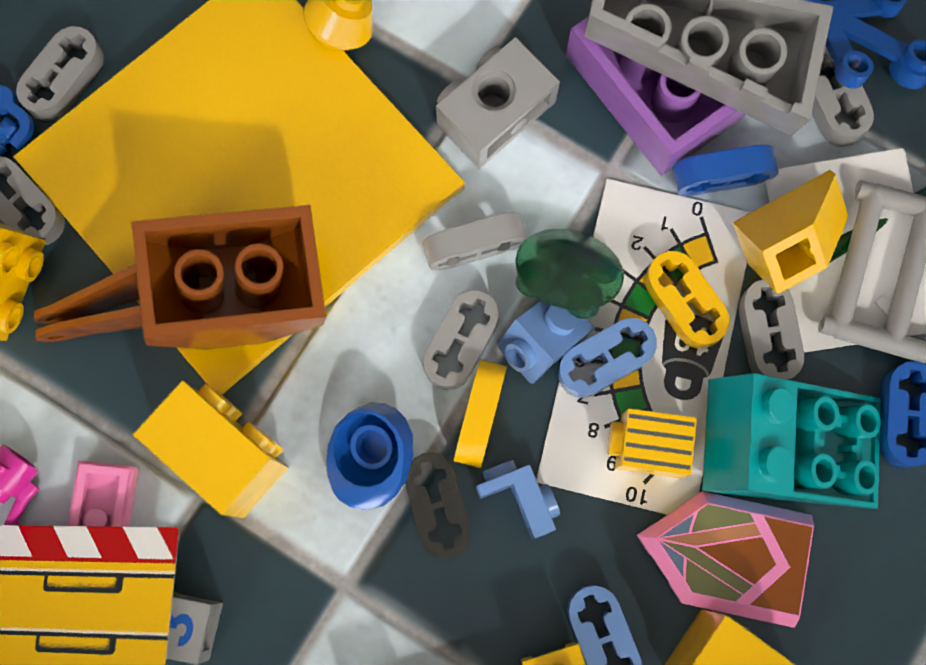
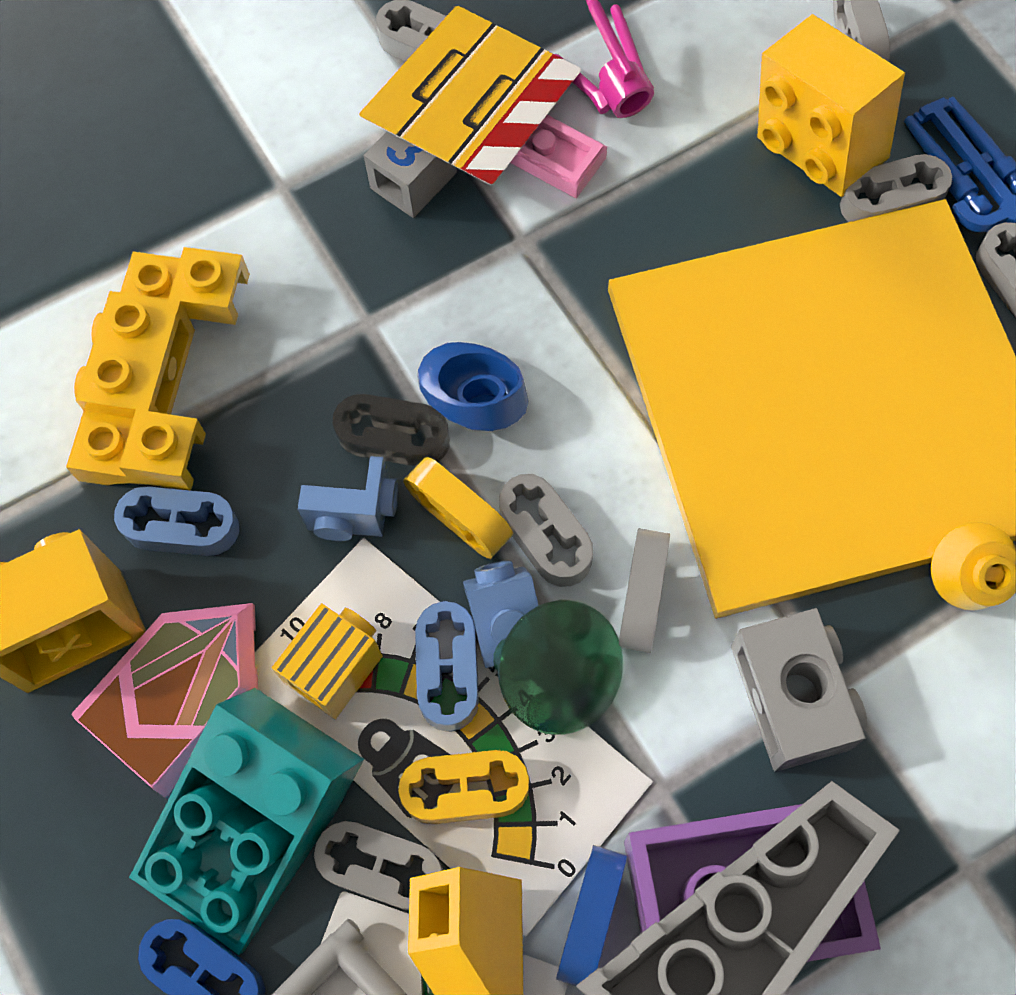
camera: 120 degrees right, 10 degrees down
dark orange slope [33,205,326,350] -> none
yellow piece [133,381,288,518] -> none

